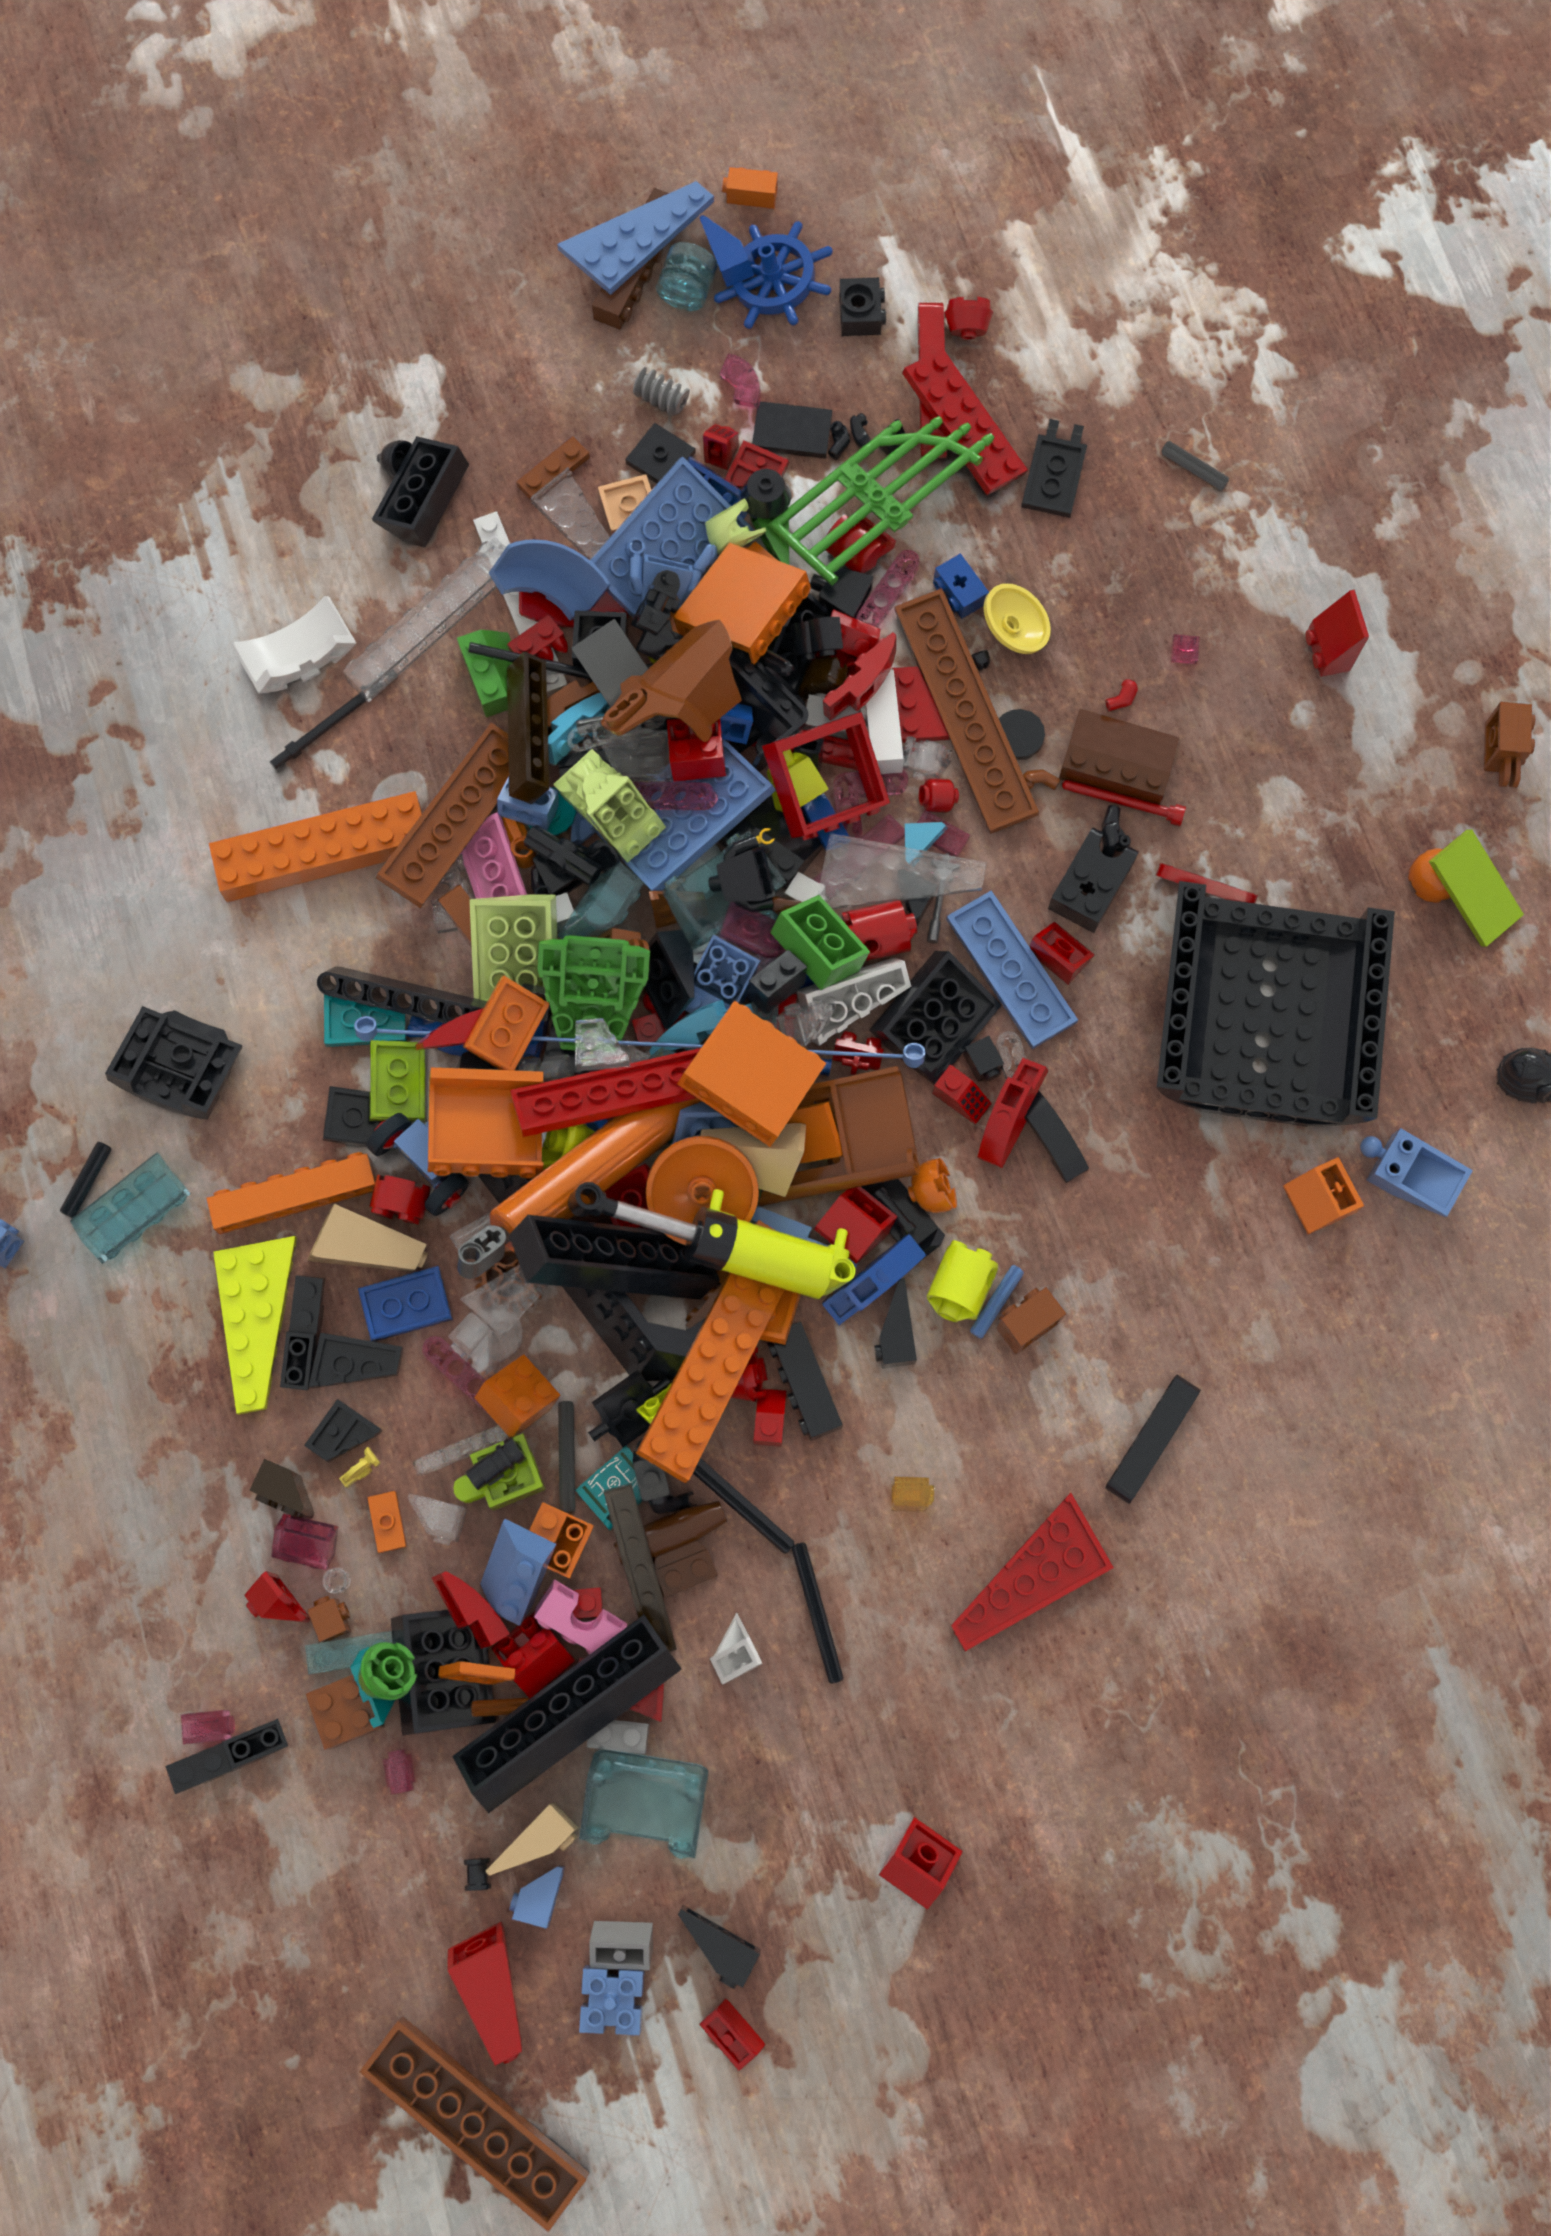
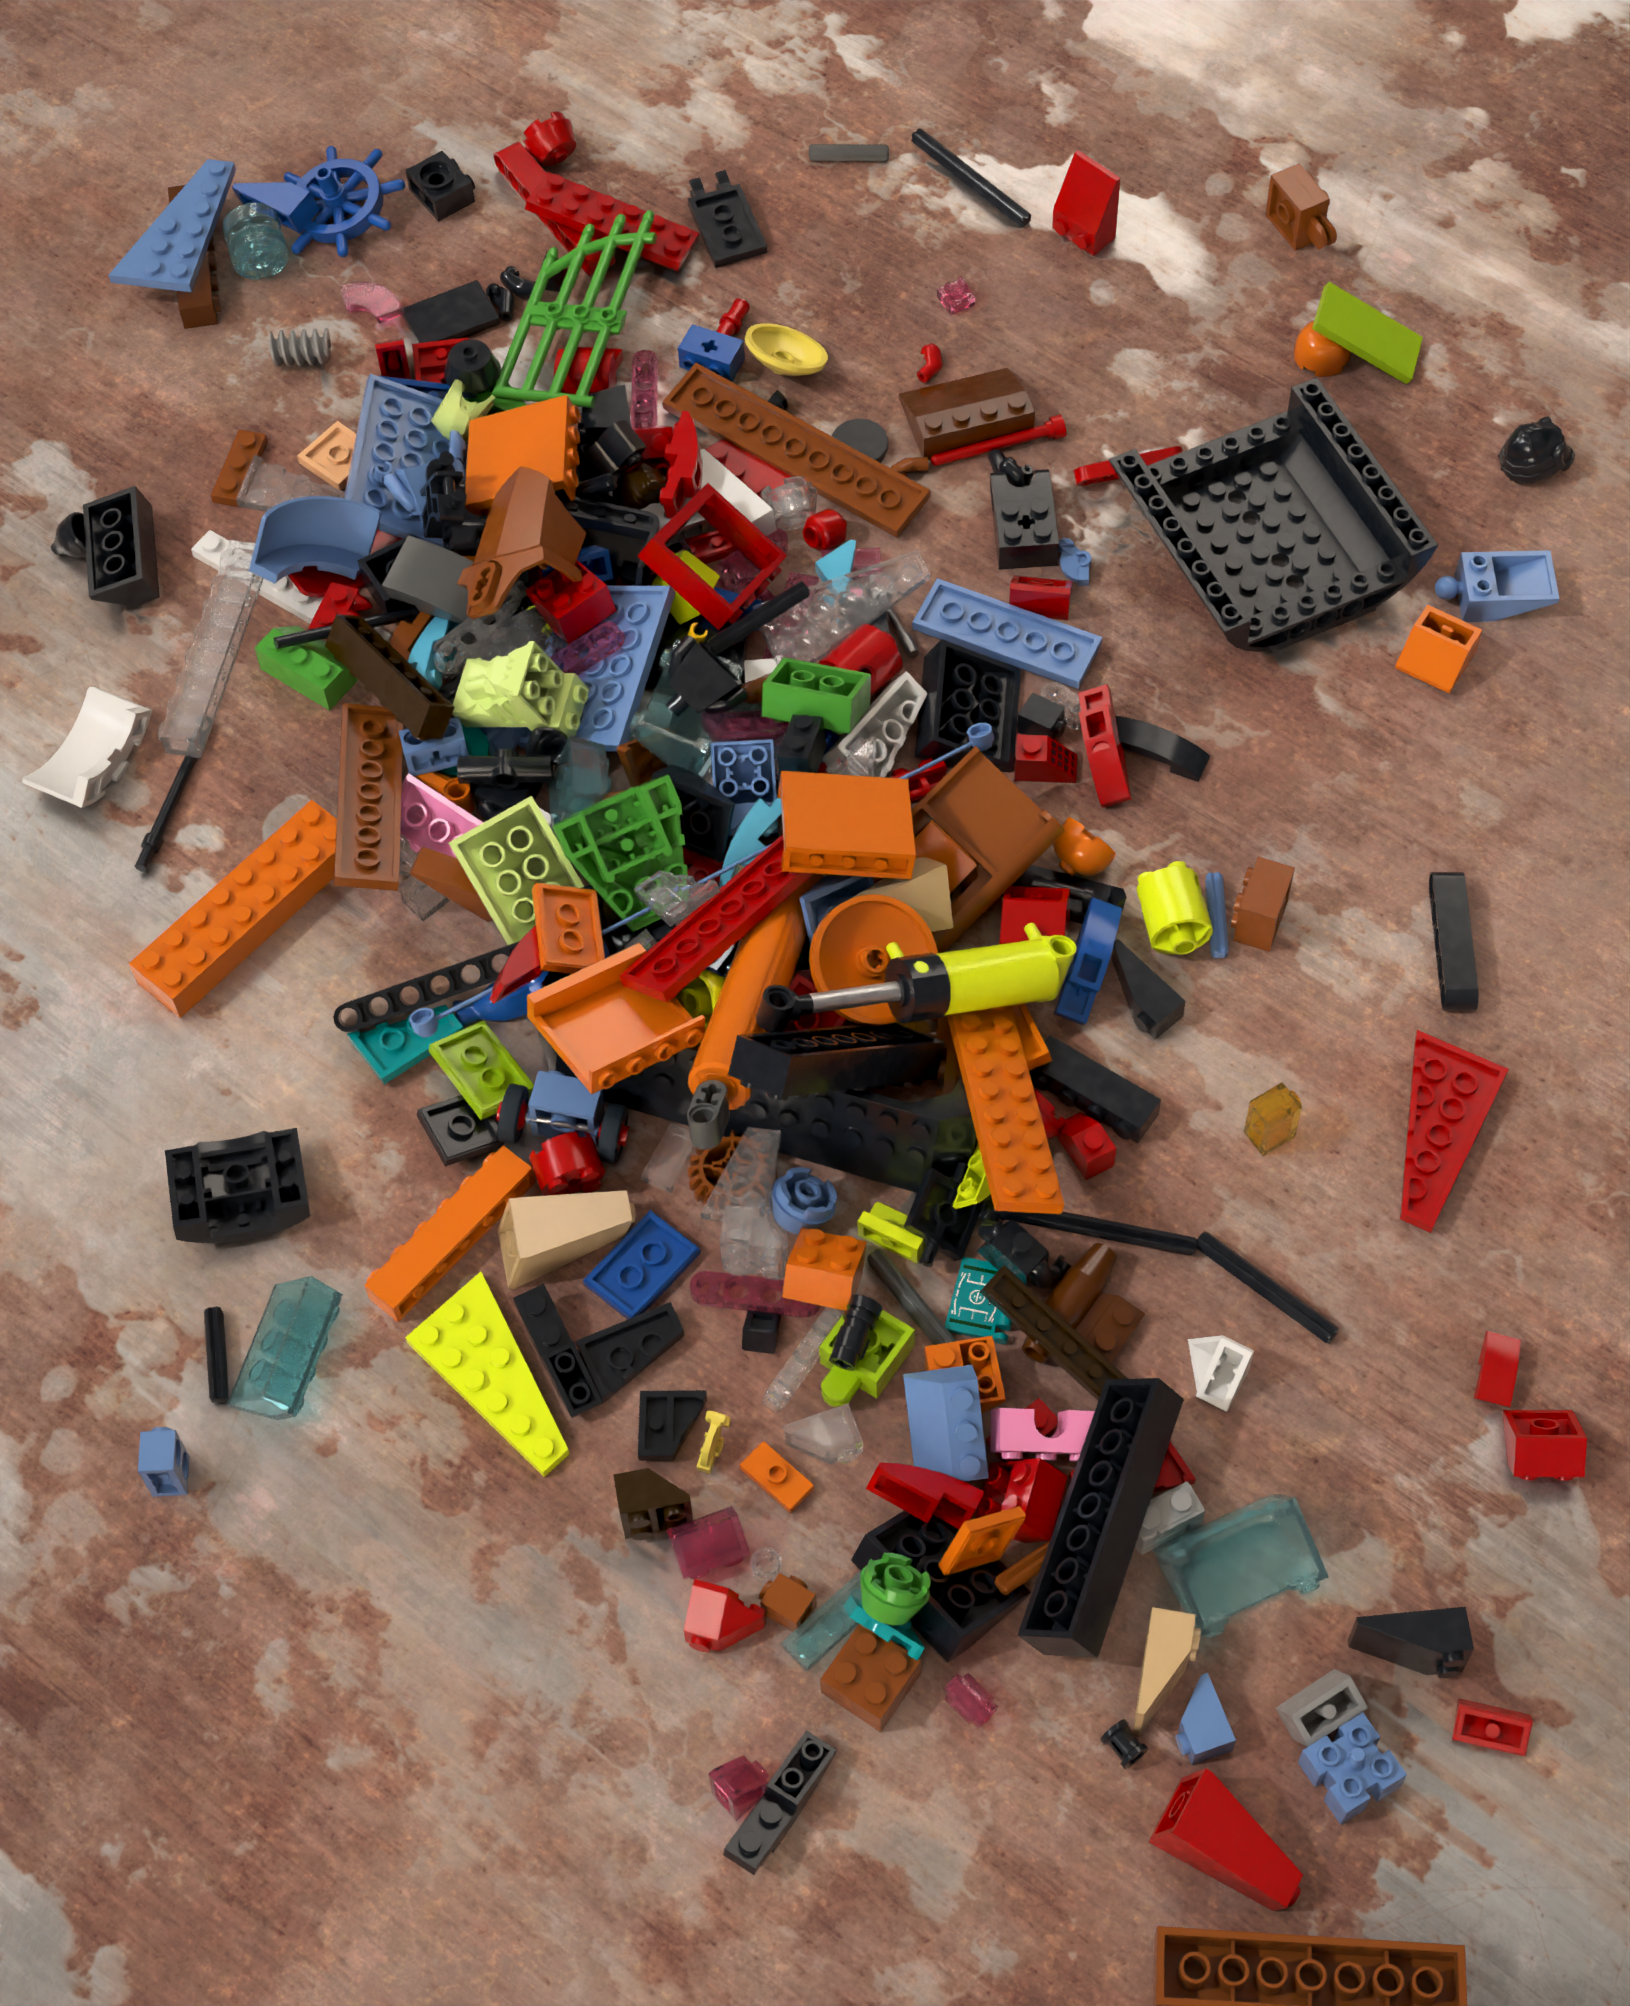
camera: 30 degrees left, 15 degrees down
black plate [625,423,696,483] -> none
orange brick [722,167,778,209] -> none
none -> black axle [705,581,810,655]
none -> red pin [716,298,750,337]
none -> black slope [742,1310,781,1354]
none -> medium blue cone [772,1167,837,1234]
none -> neon yellow panel [857,1202,925,1264]
none -> black axle [911,128,1031,227]
none -> medium blue piece [1059,538,1091,586]
none -> red slope [1474,1331,1521,1407]

